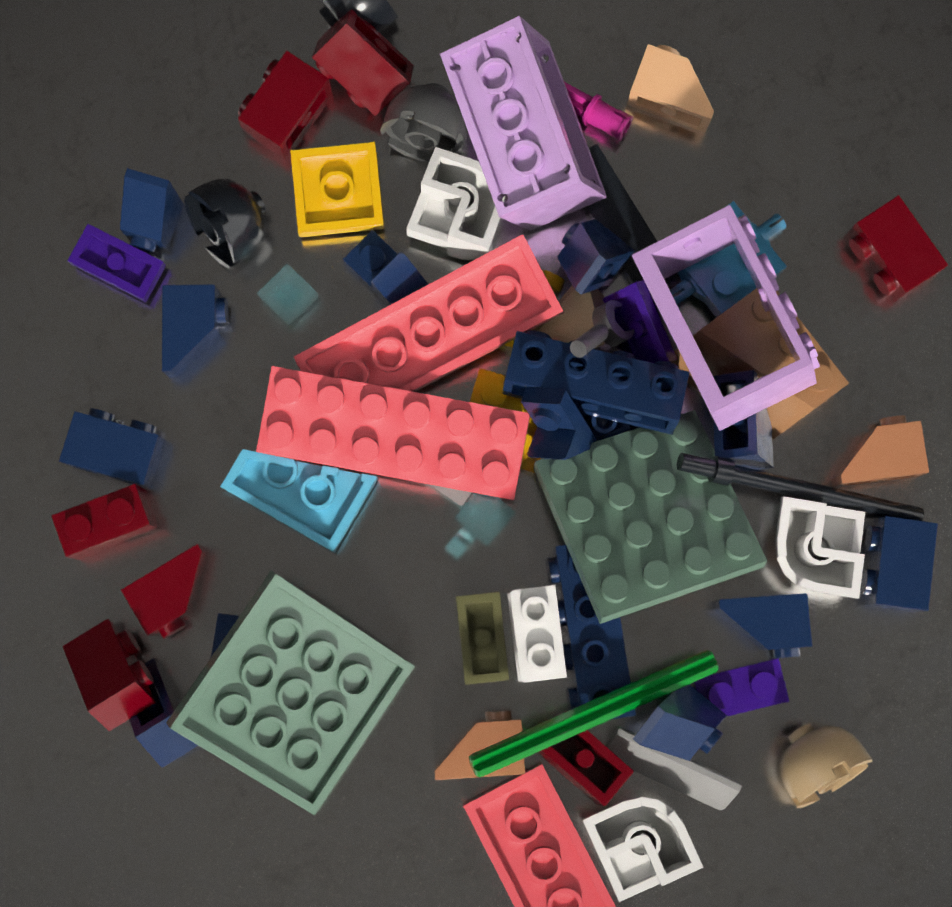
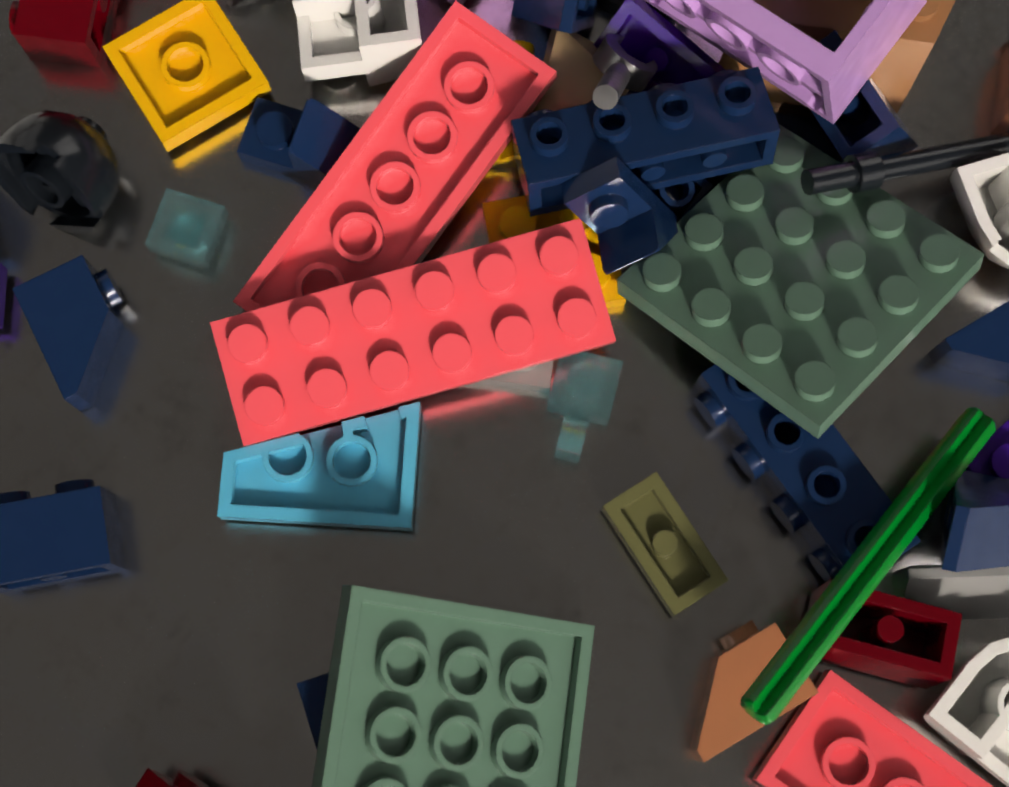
camera: 25 degrees left, 5 degrees down
dark red brick [51,484,160,560] -> none
dark red slope [121,544,209,639] -> none
white panel [507,585,567,682] -> none

